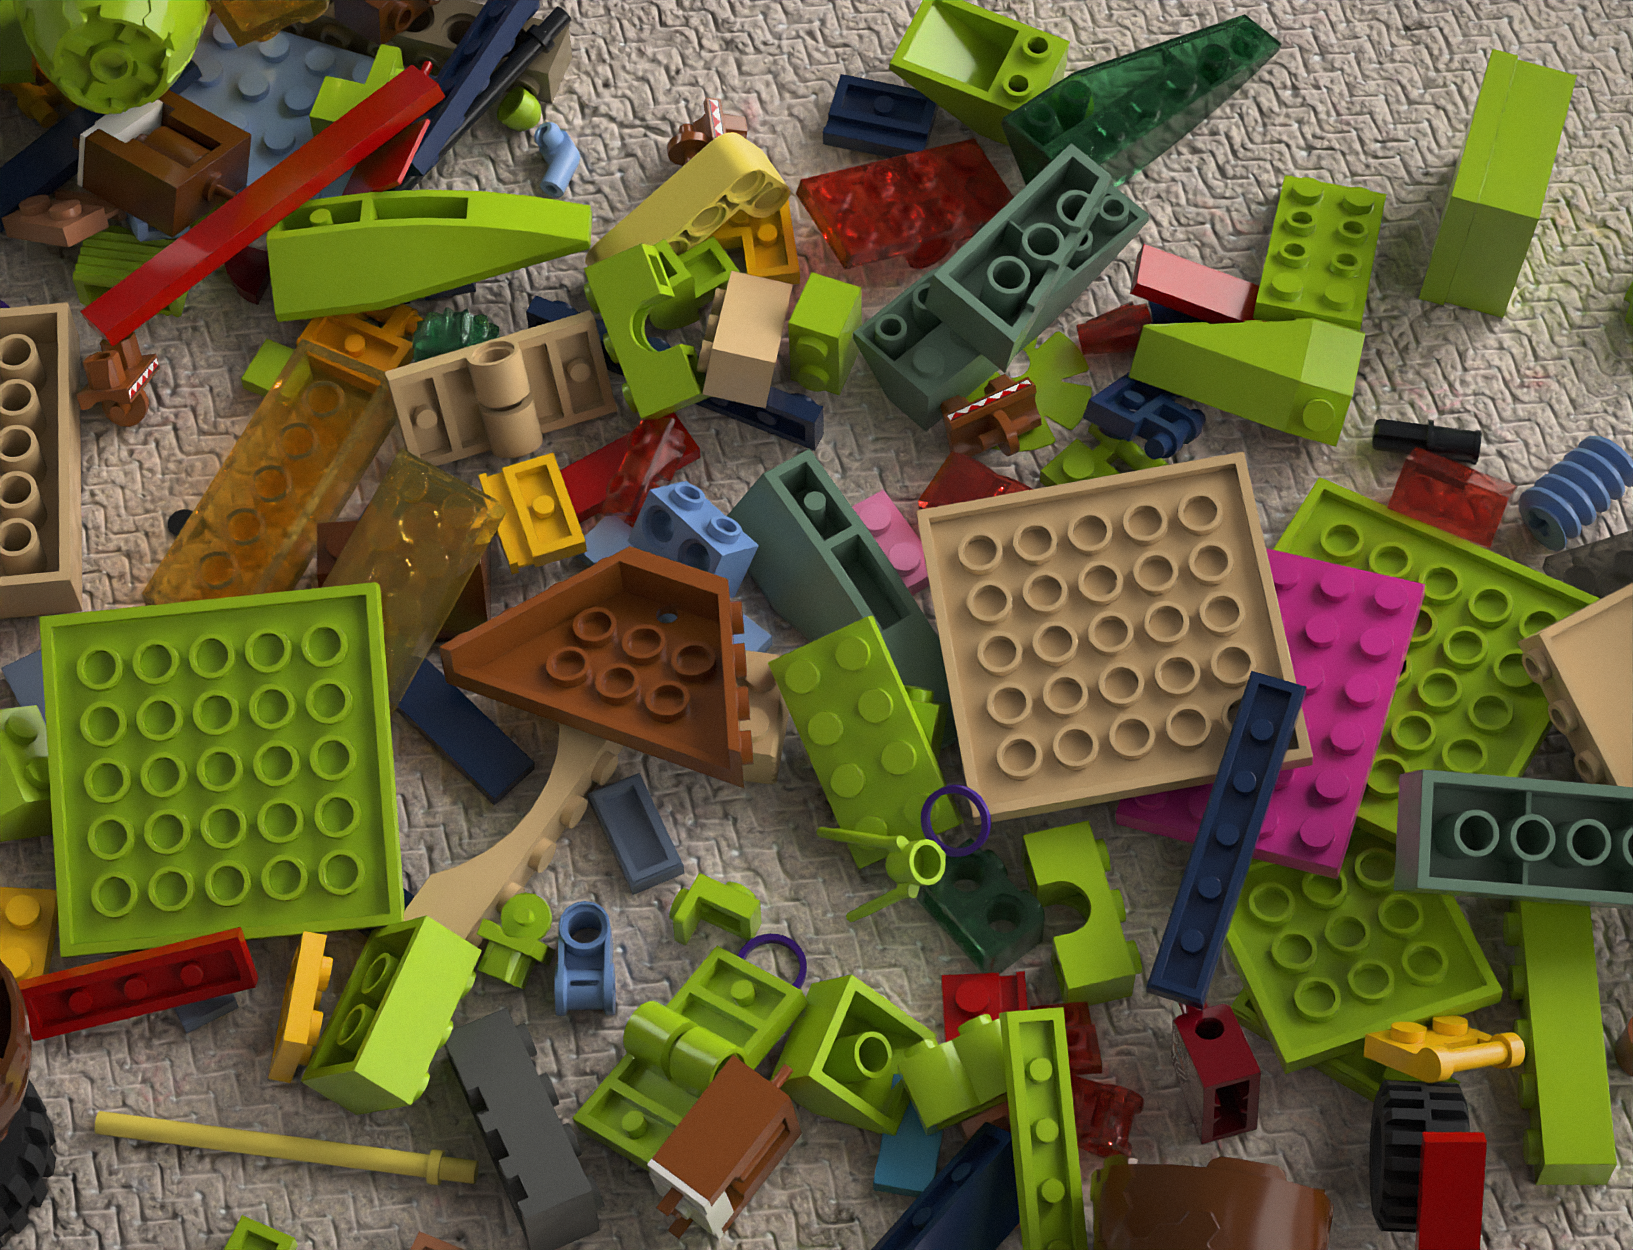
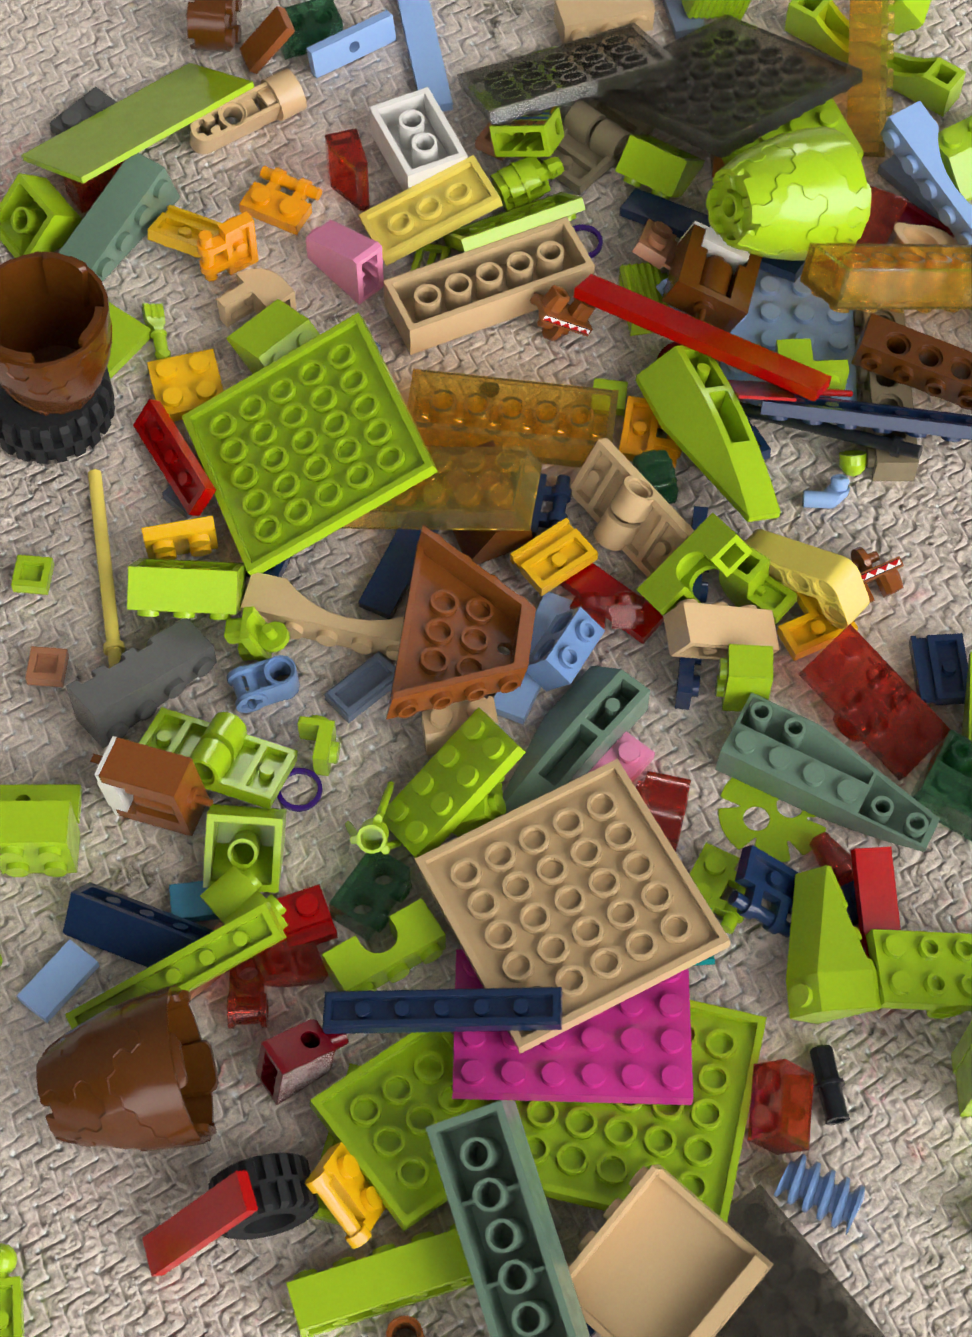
camera: 70 degrees right, 0 degrees up
dark purple piece [921,785,991,857] -> none
sand green wedge [925,143,1111,373] -> none
dark orange hips [940,374,1042,463] -> none

